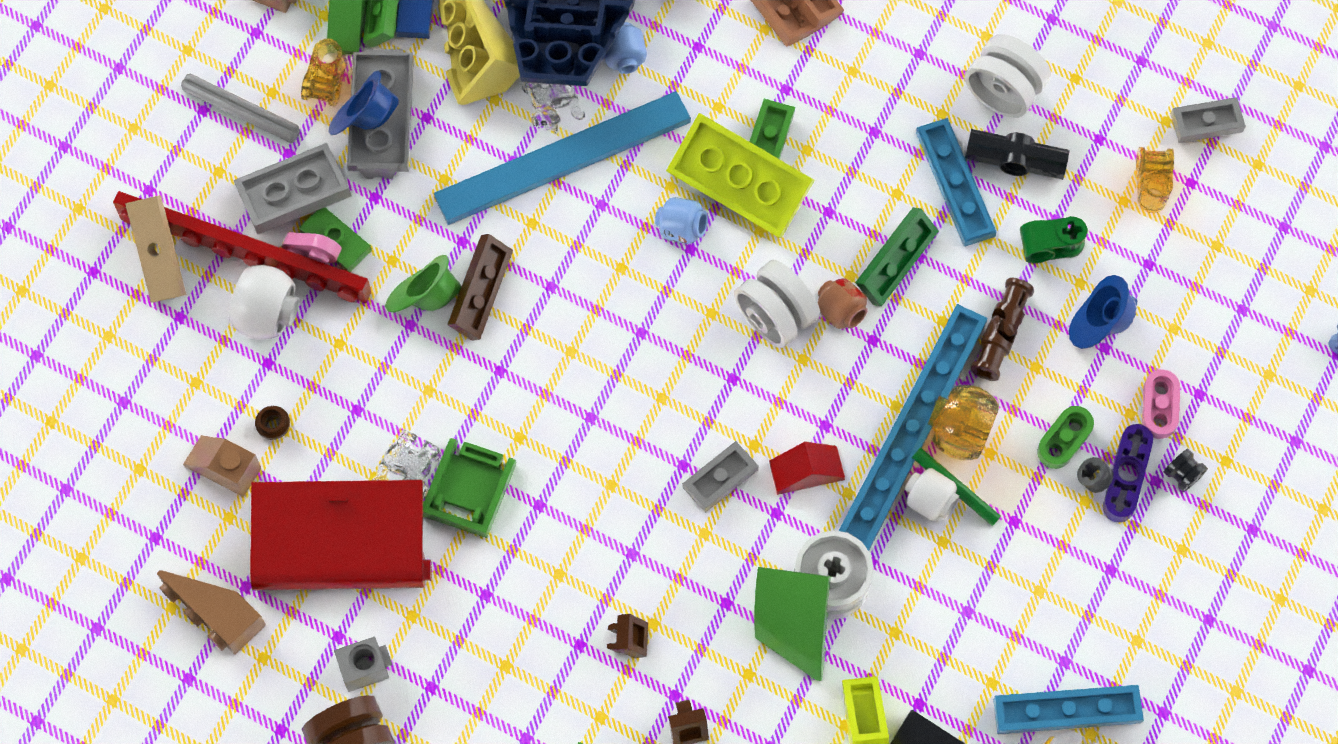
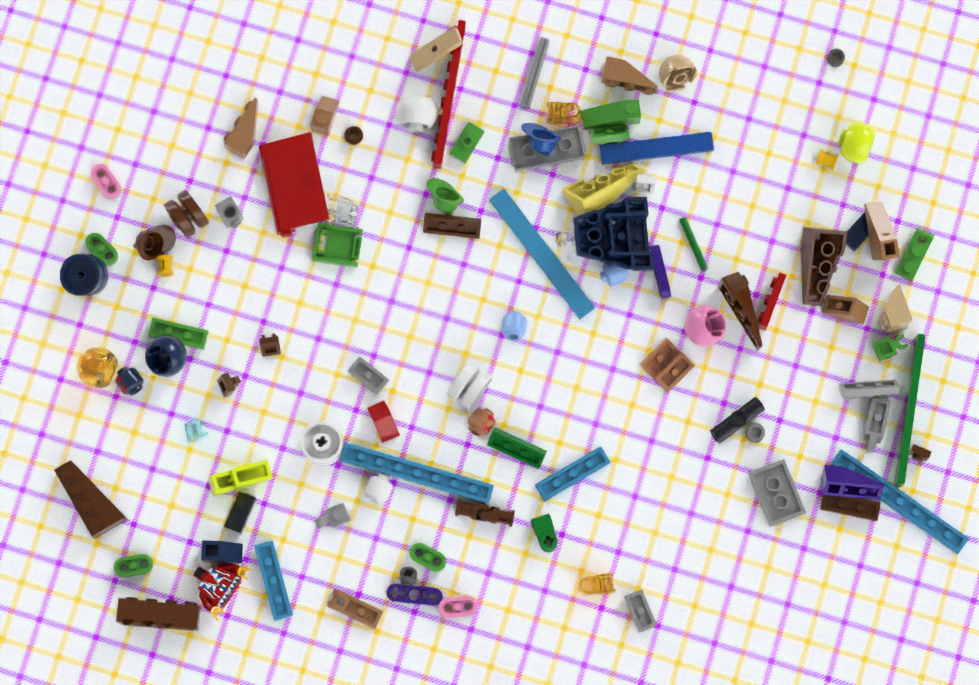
camera: 75 degrees right, 10 degrees up
light grey plate [233,143,352,235] -> none
bright pink plate [281,232,342,264] -> none
neon yellow plate [666,113,815,239] -> none
bright green plate [749,98,796,159] -> none
bright green slope [754,567,831,681] -> none
green bar [911,447,1001,526] -> none
clear yellow wheel [928,385,1000,461] -> none
white wheel [964,34,1052,118] -> none
black piece [965,129,1070,180] -> none
blue piece [1069,275,1138,349] -> none
black wheel [1163,448,1208,493] -> none
none -> light grey plate [315,502,351,529]
none -> medium nougat plate [326,588,384,629]

